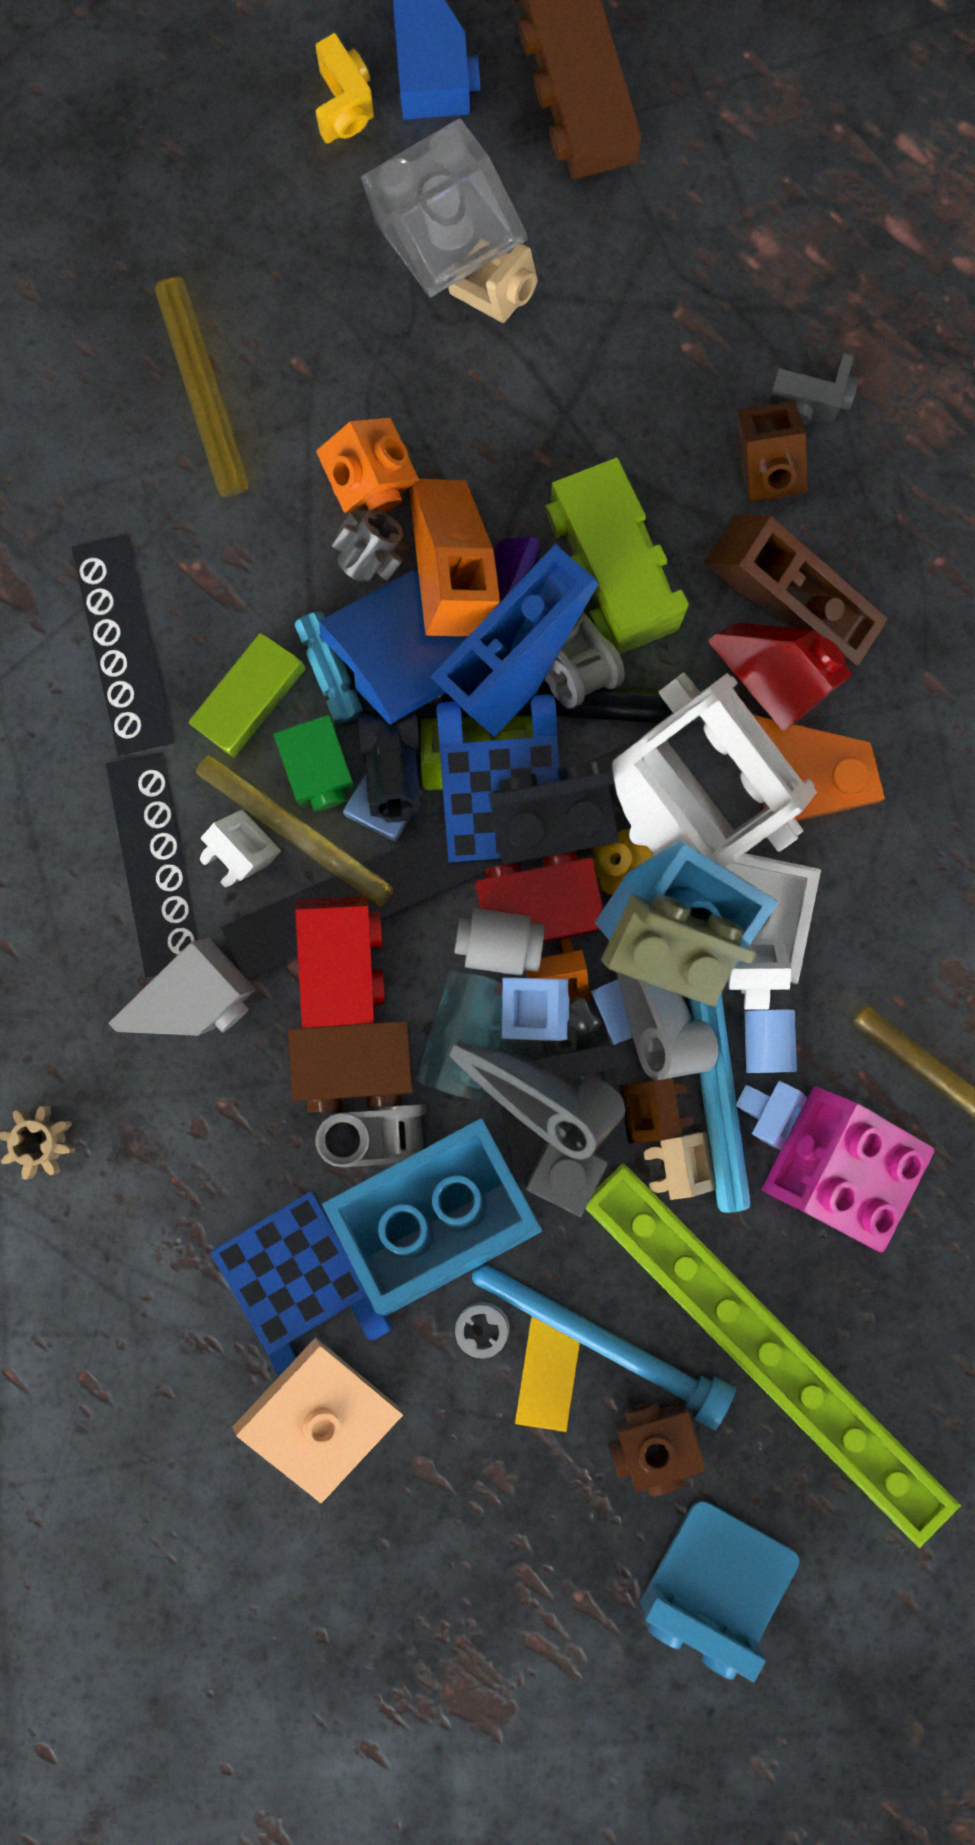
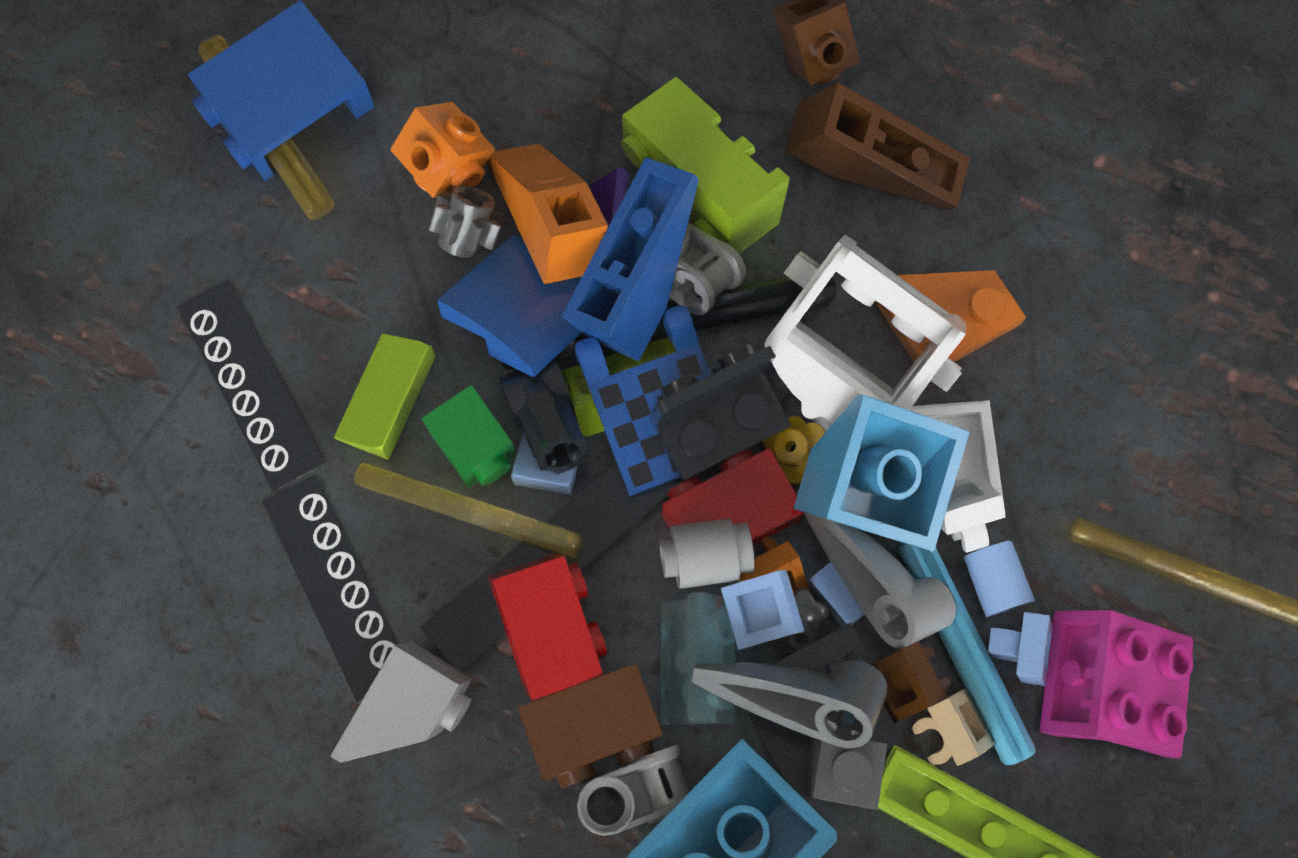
camera: 20 degrees left, 10 degrees down
white tile [200,809,281,887] -> none
medium azure axle [295,612,363,724] -> none
olive bracket [601,894,757,1007] -> none
red slope [708,622,853,731] -> none
none -> blue panel [187,0,375,181]

